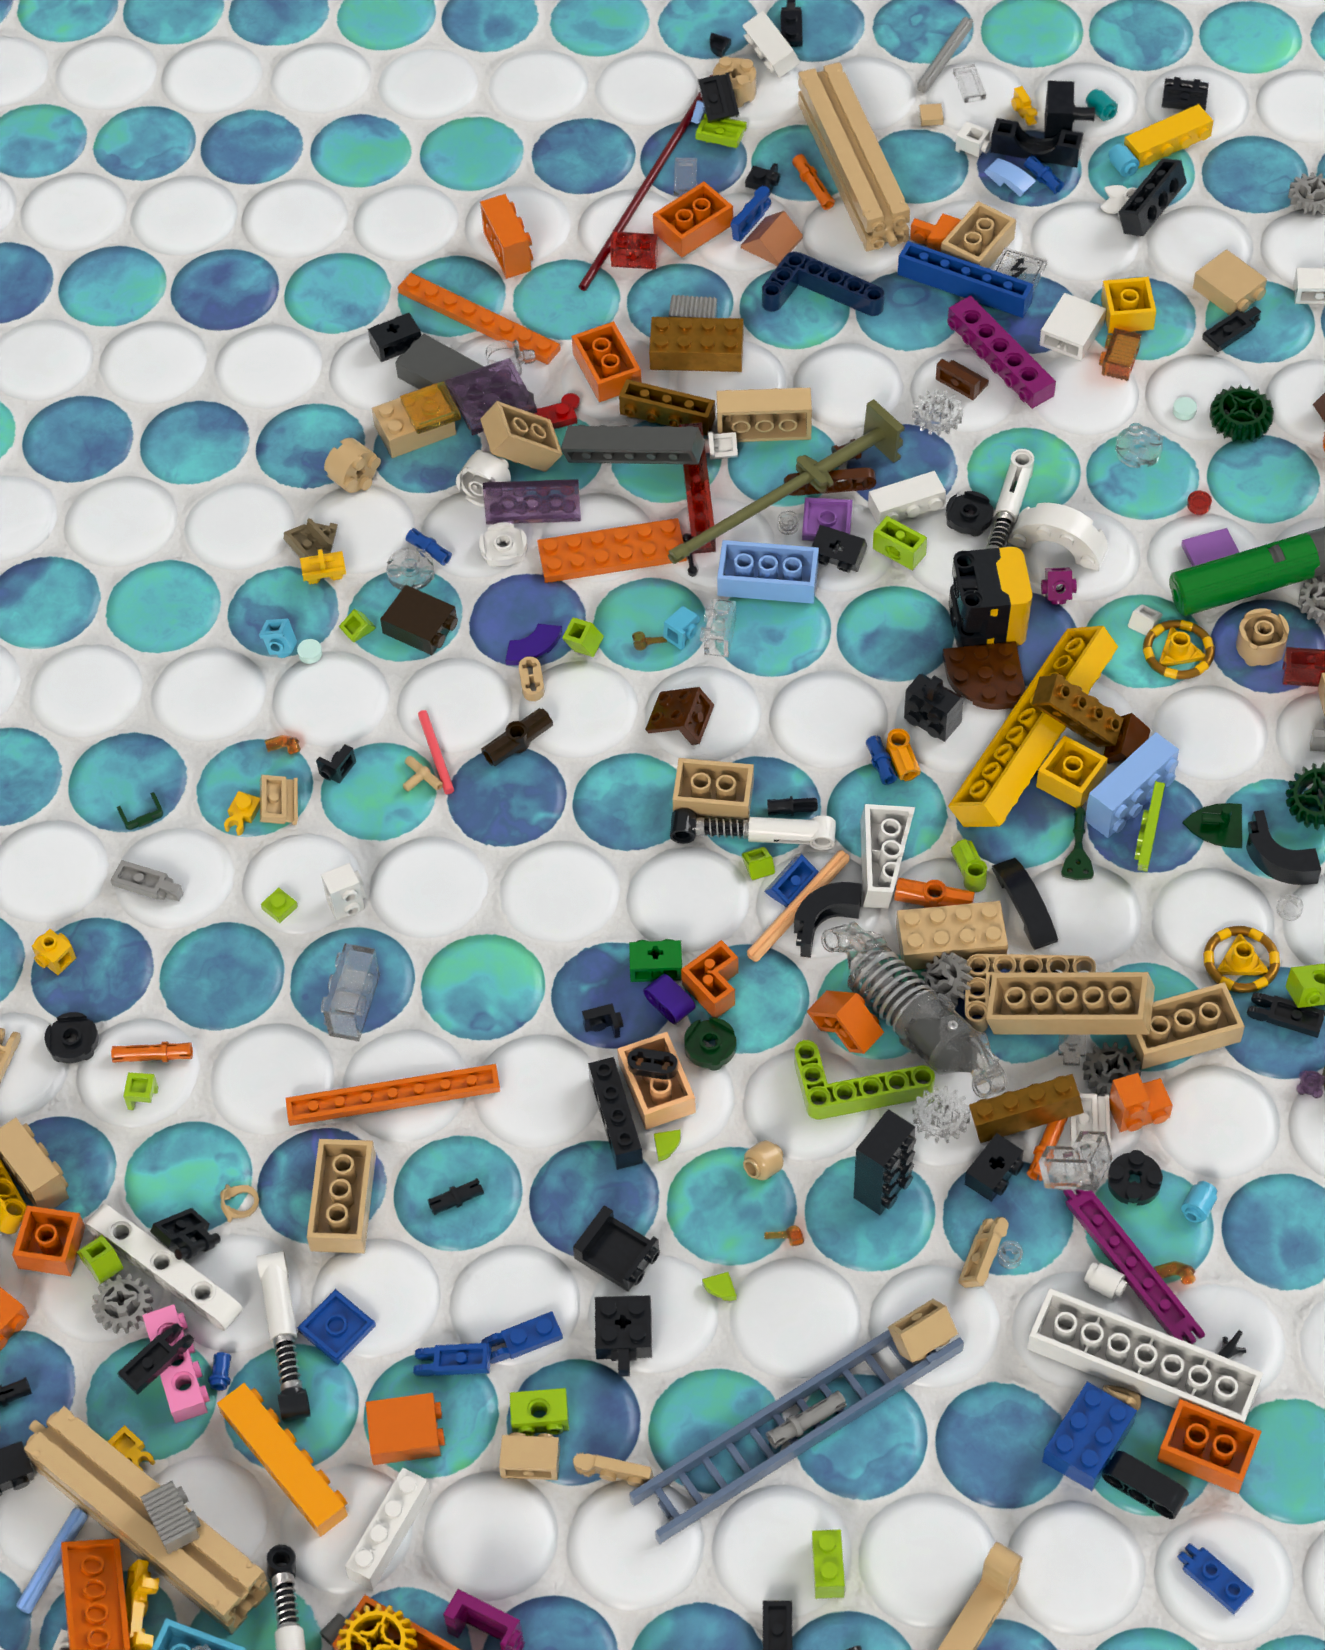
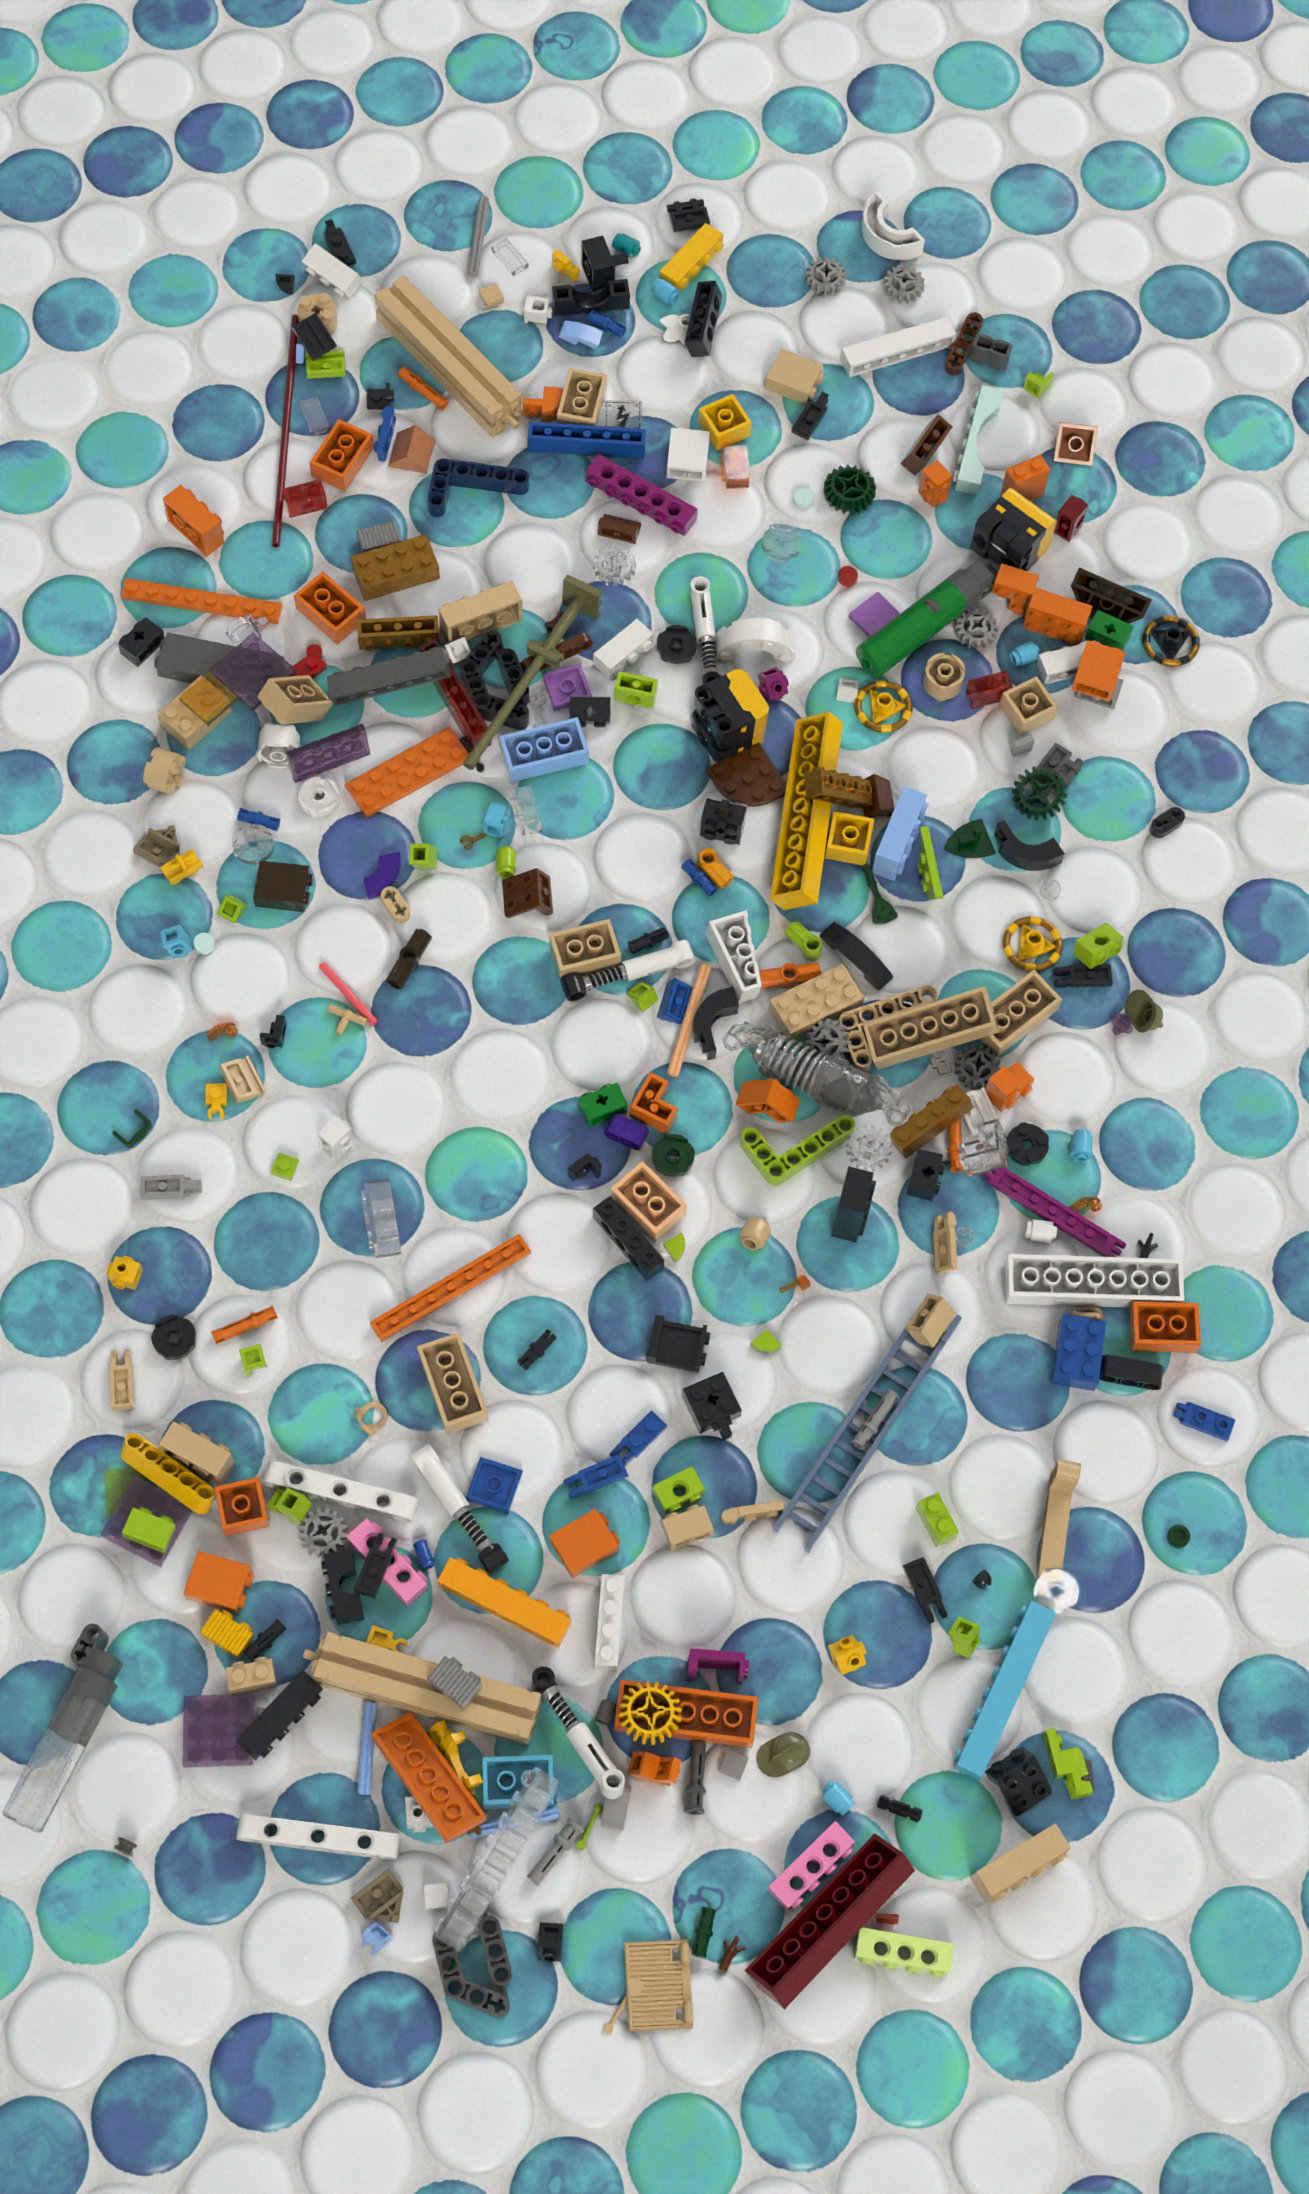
camera: 30 degrees left, 10 degrees up
black plate [150,1208,221,1260] -> none
black beam [627,1048,678,1080] -> none
none -> black arch [321,1549,365,1625]
none -> black piece [460,631,529,730]
none -> lime brick [495,846,517,878]

